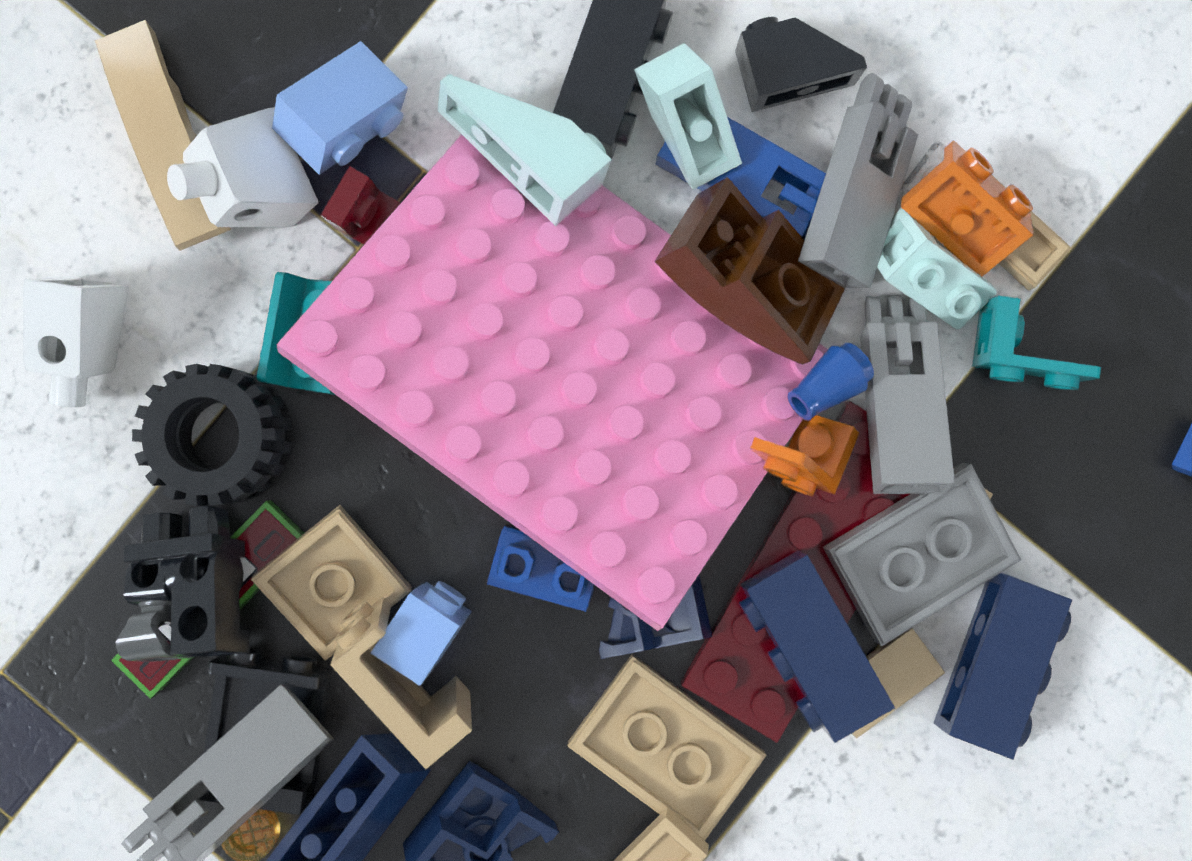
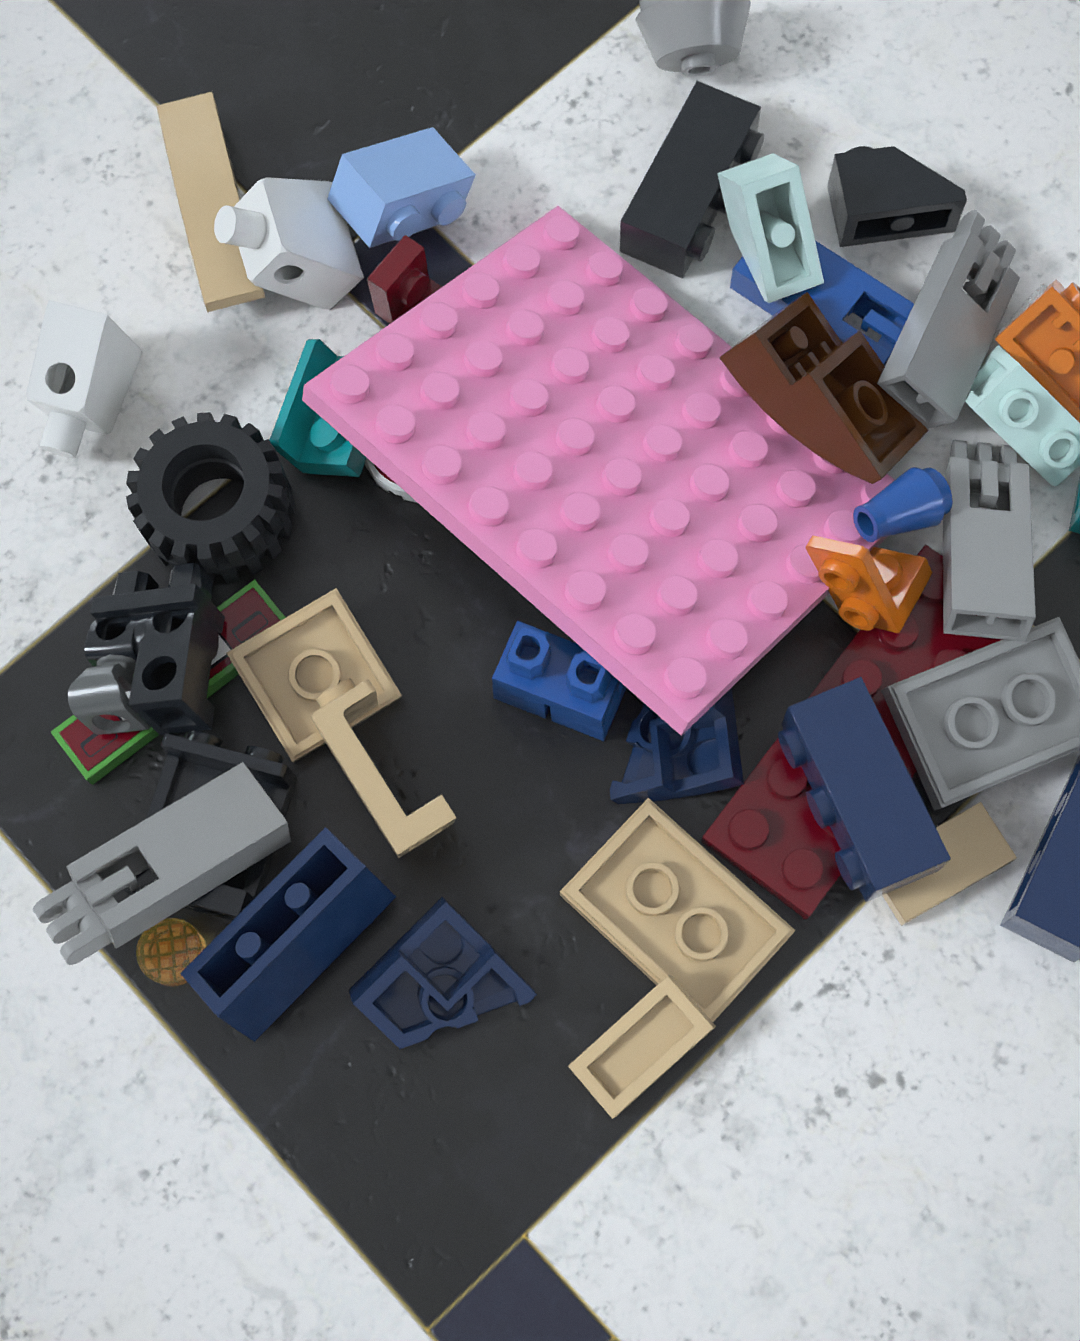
camera: 10 degrees right, 15 degrees down
light blue brick [371,581,472,686] -> none
light aqua slope [438,74,612,226] -> none

